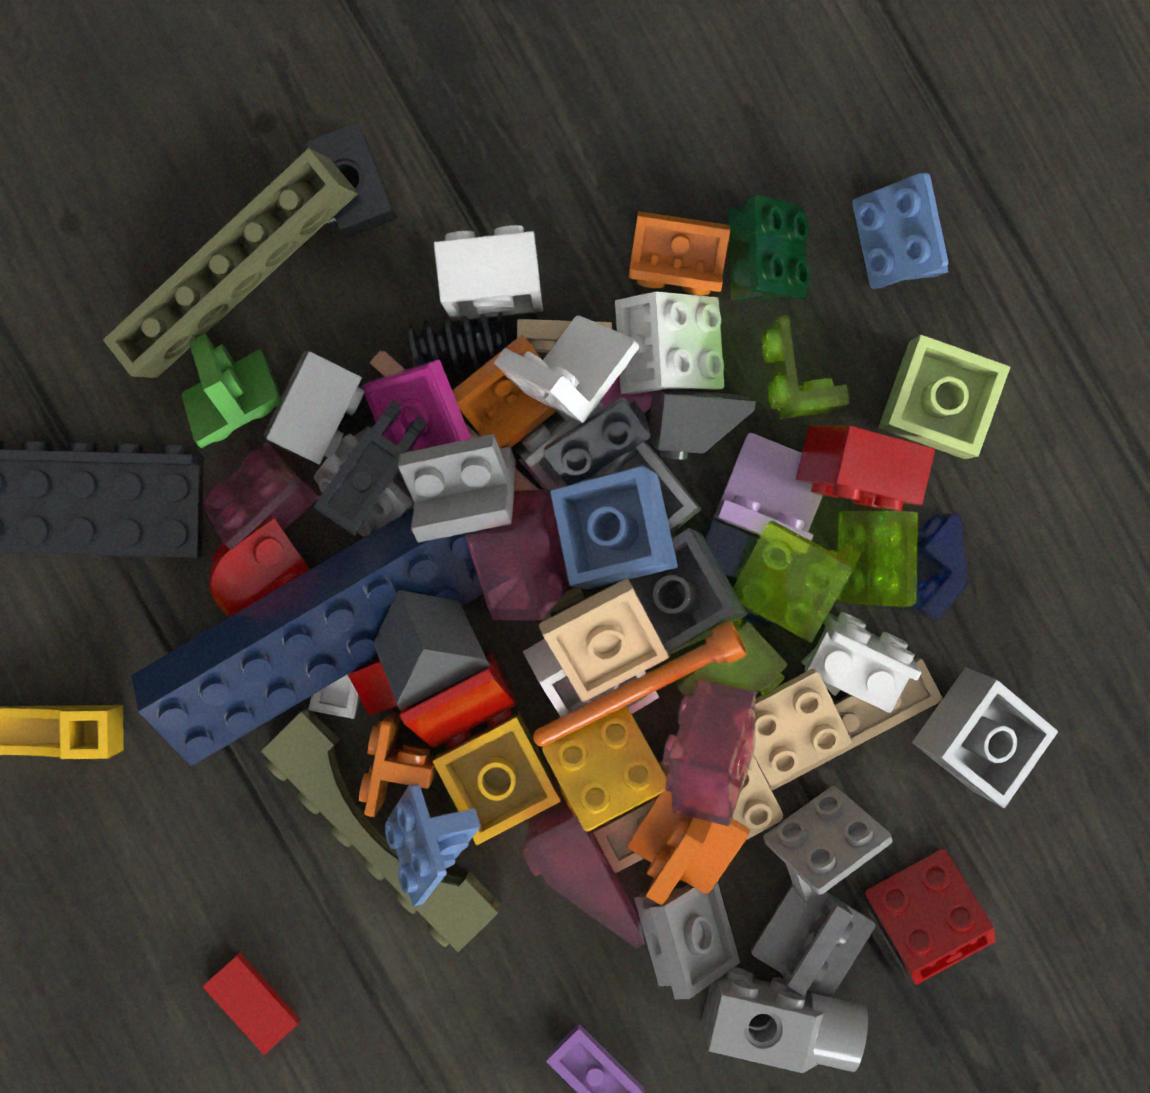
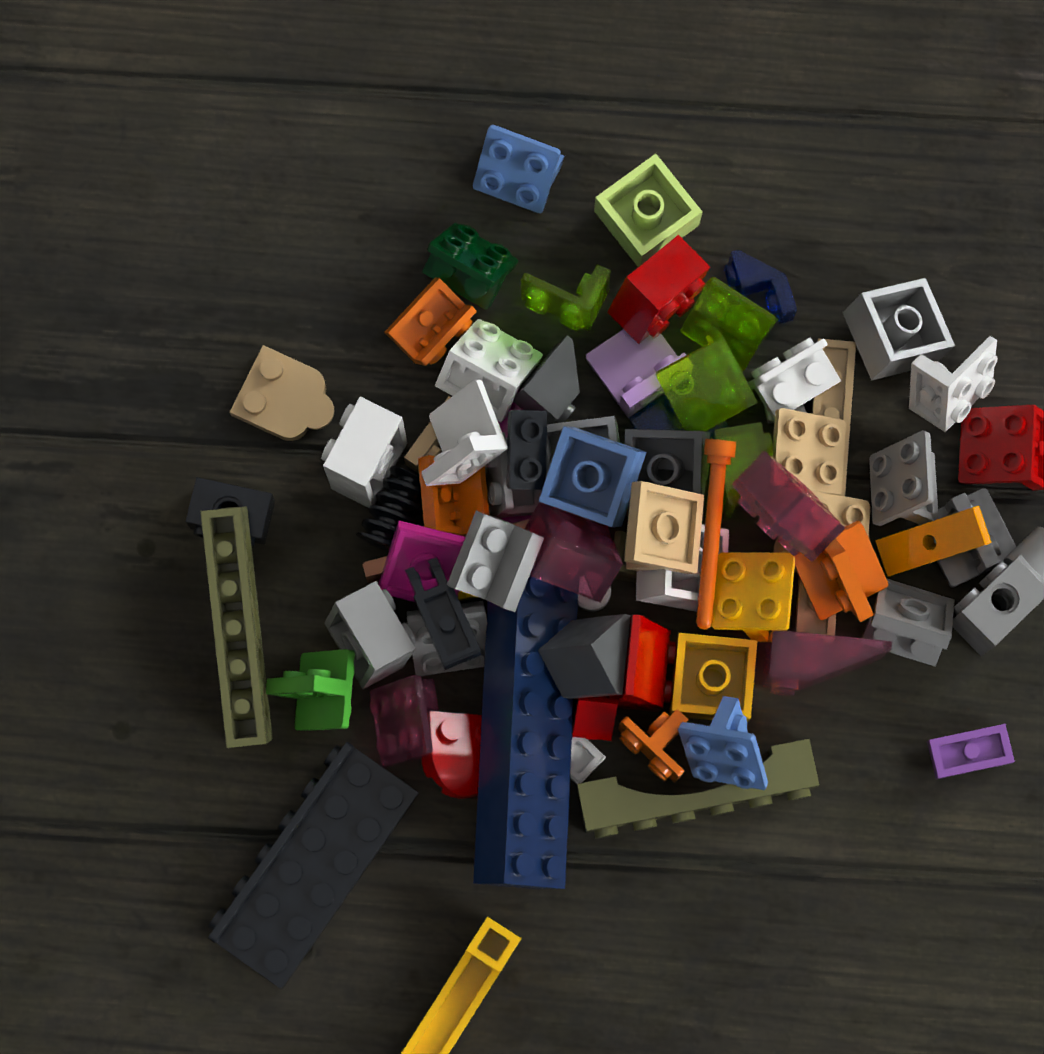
camera: 55 degrees left, 10 degrees down
red tile [202,952,301,1055] -> none
none -> tan plate [230,345,334,441]
none -> light orange tile [875,506,992,577]
none -> white bracket [909,336,998,432]

